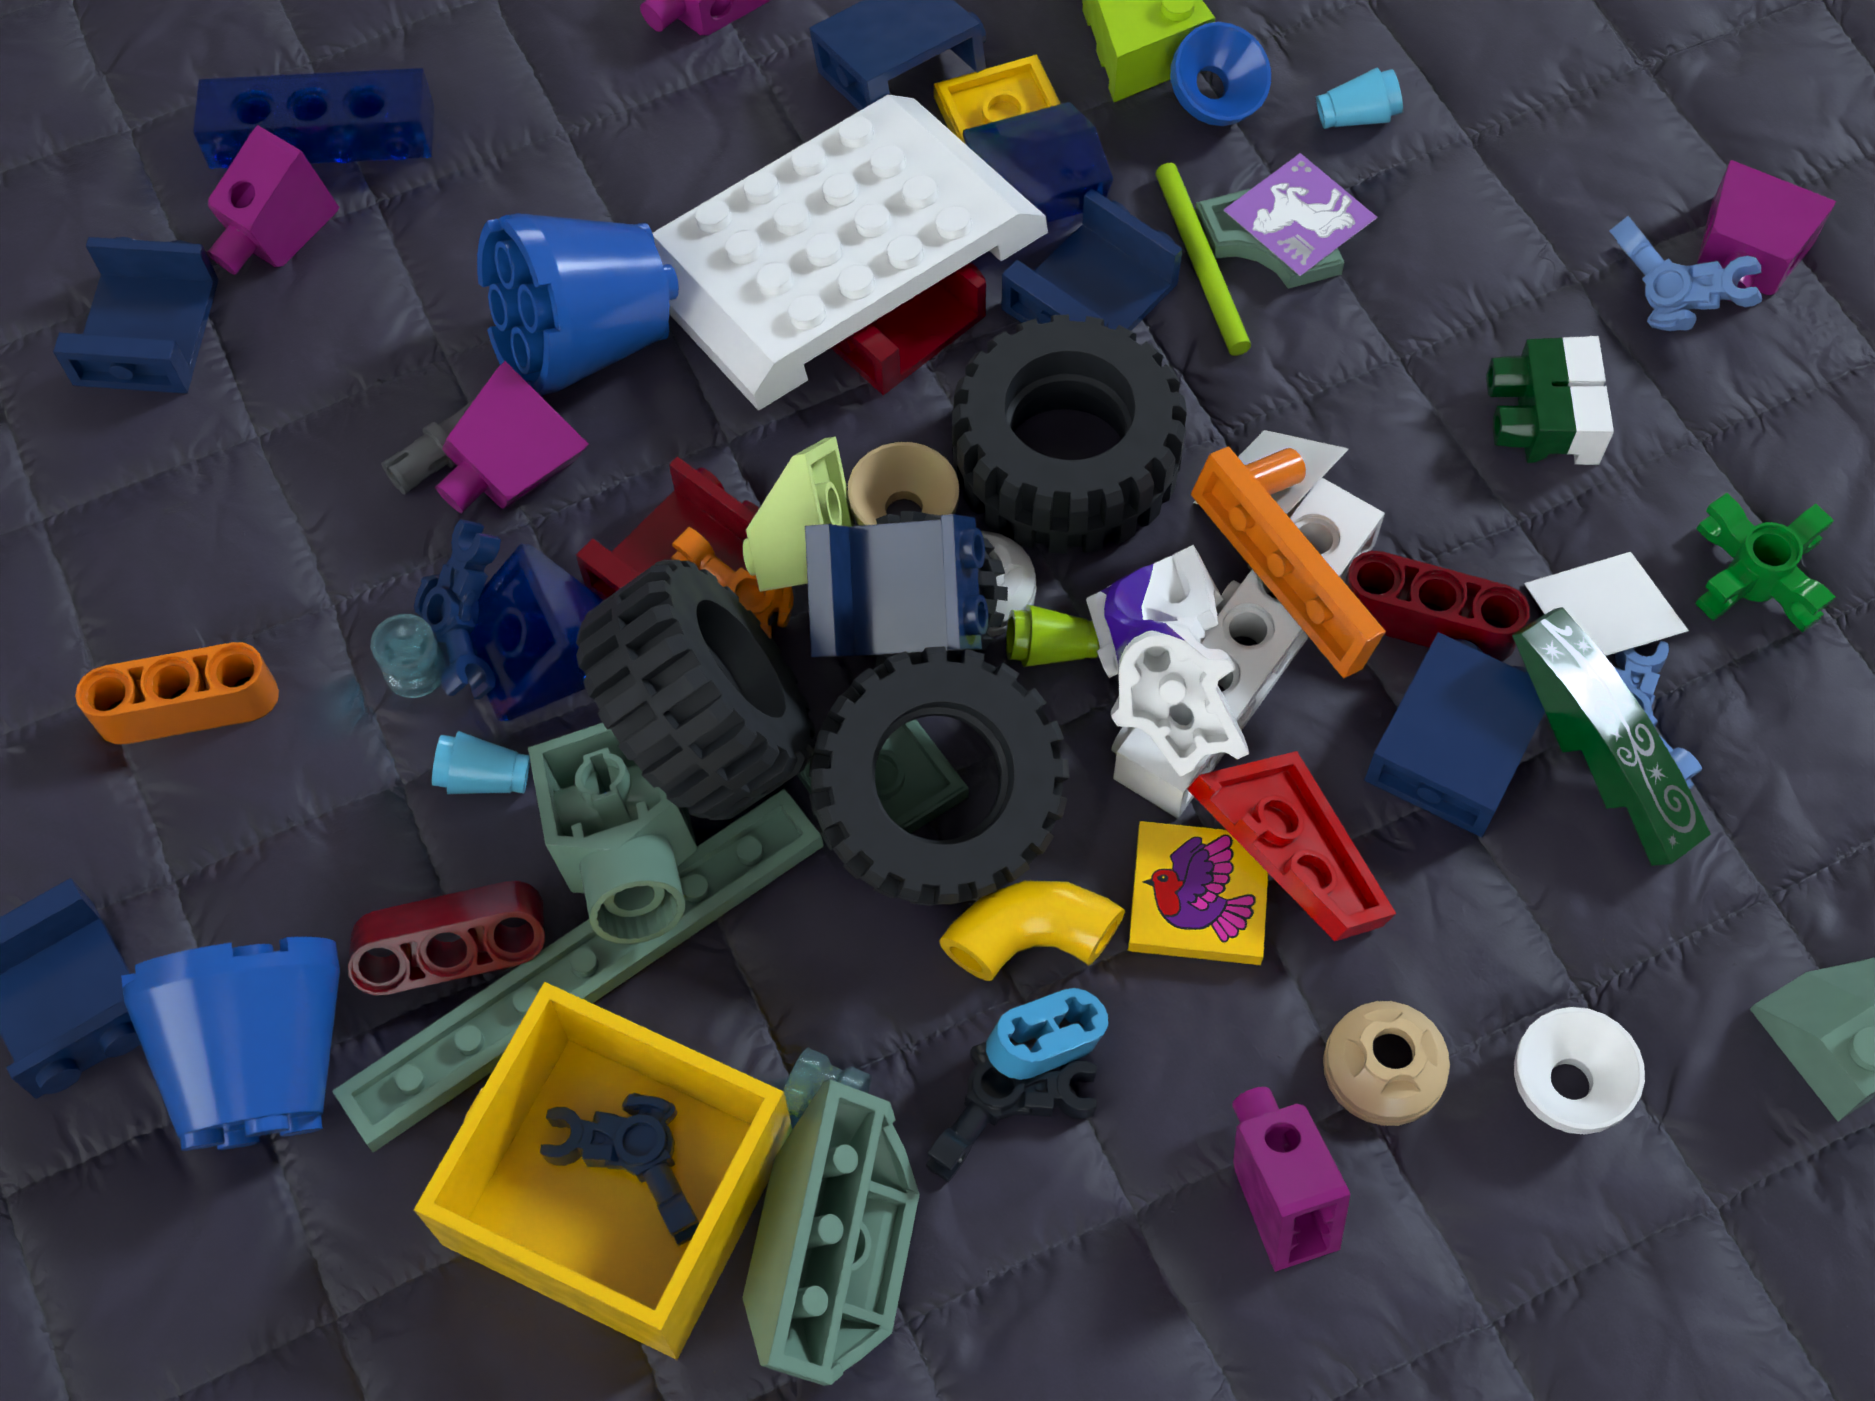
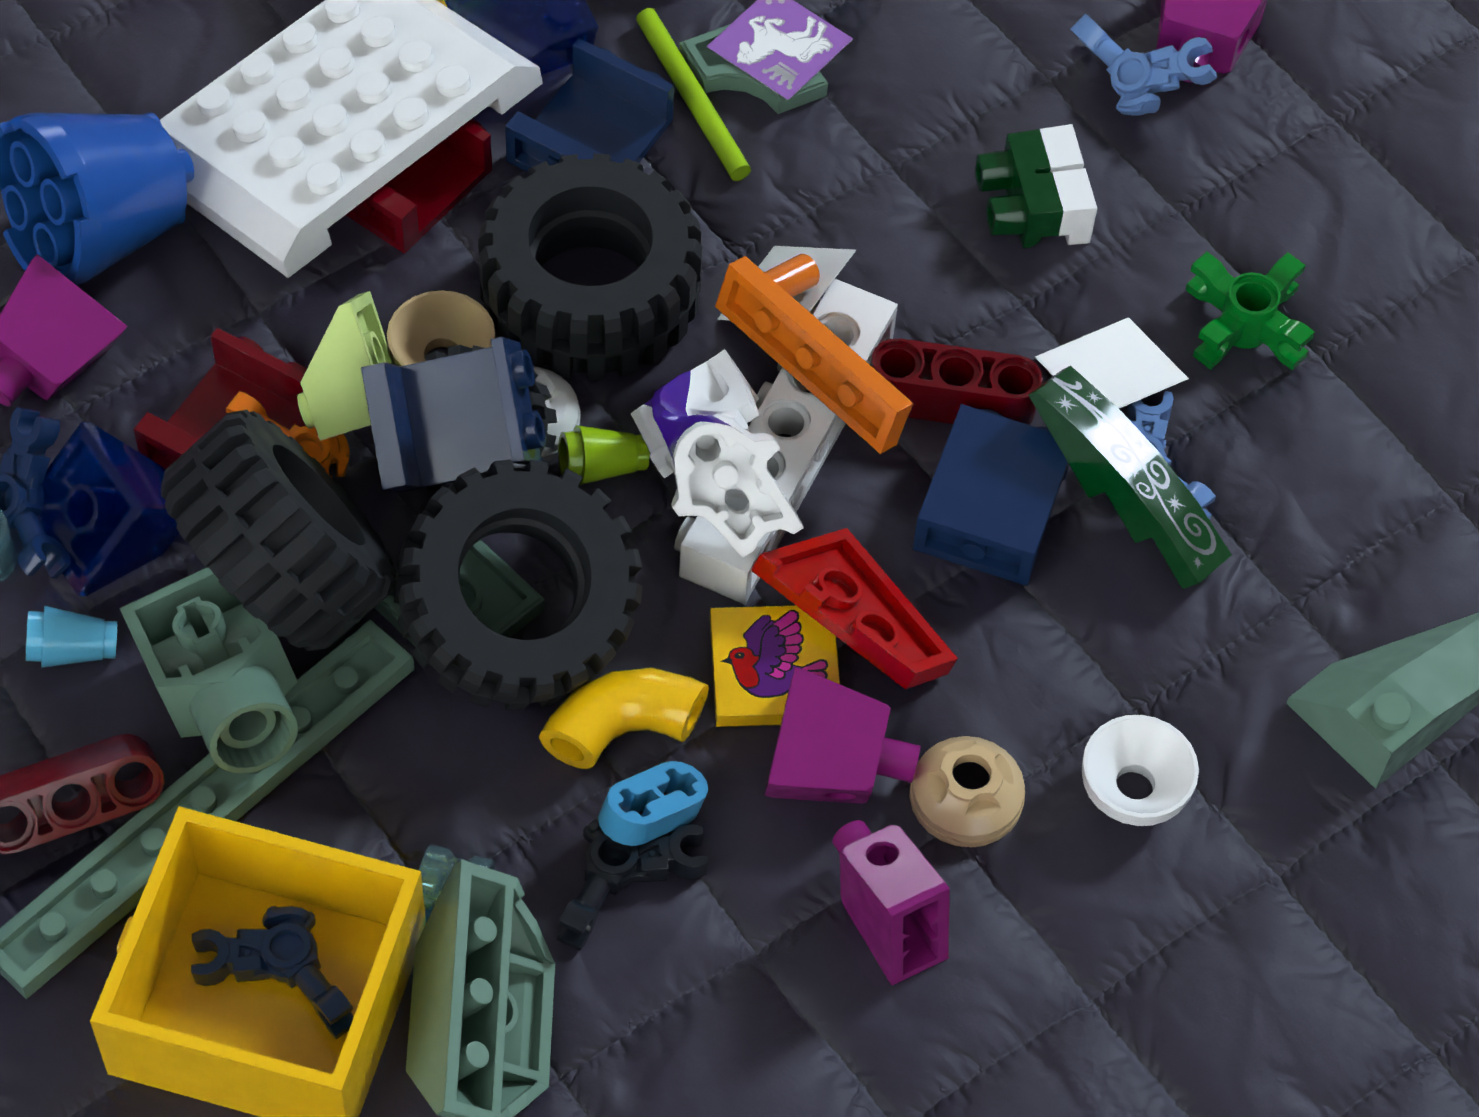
camera: 15 degrees left, 5 degrees down
none -> magenta torso [764,667,920,804]

